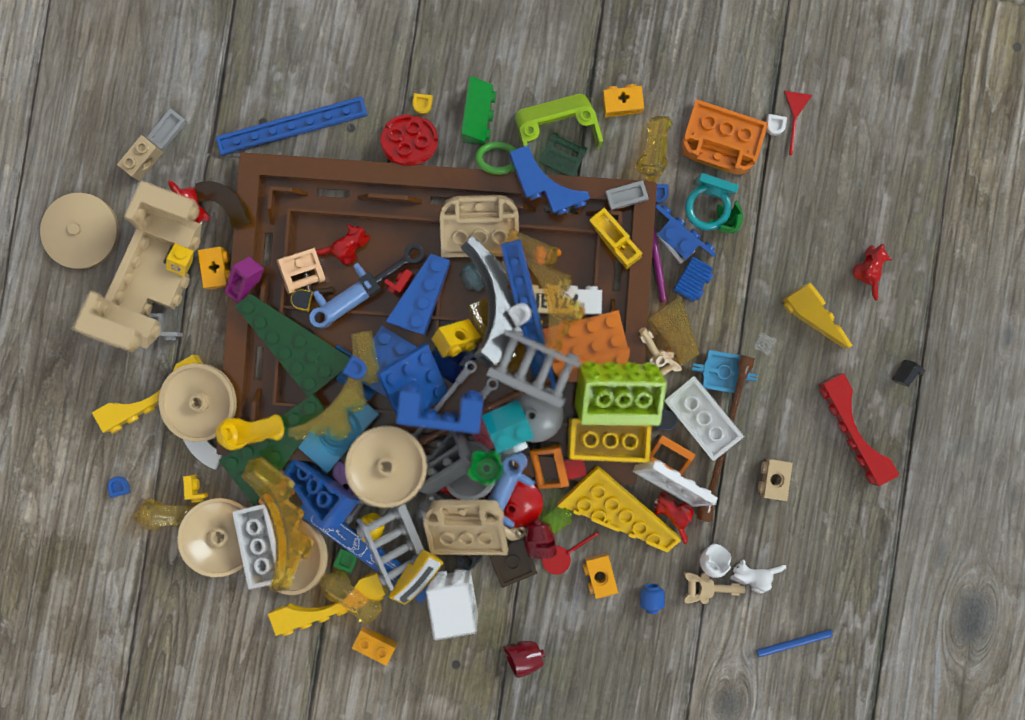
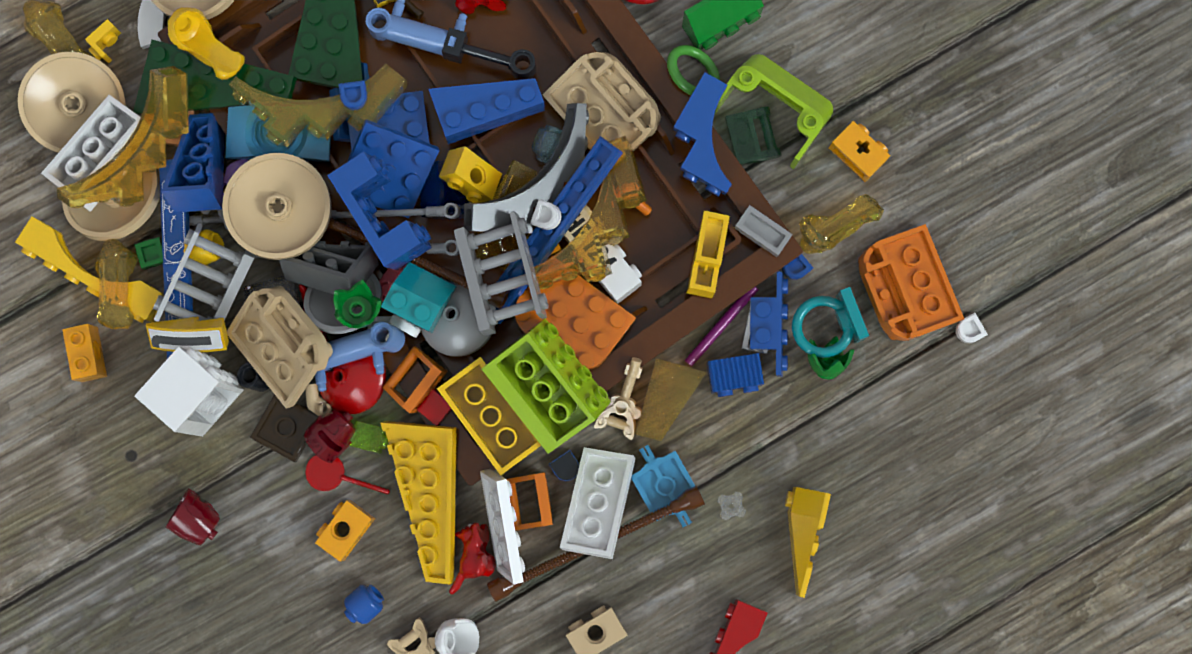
camera: 55 degrees right, 5 degrees down
red bracket [384,269,415,295] -> none
red piece [784,91,812,155] -> none
red animal [853,244,892,301] -> none

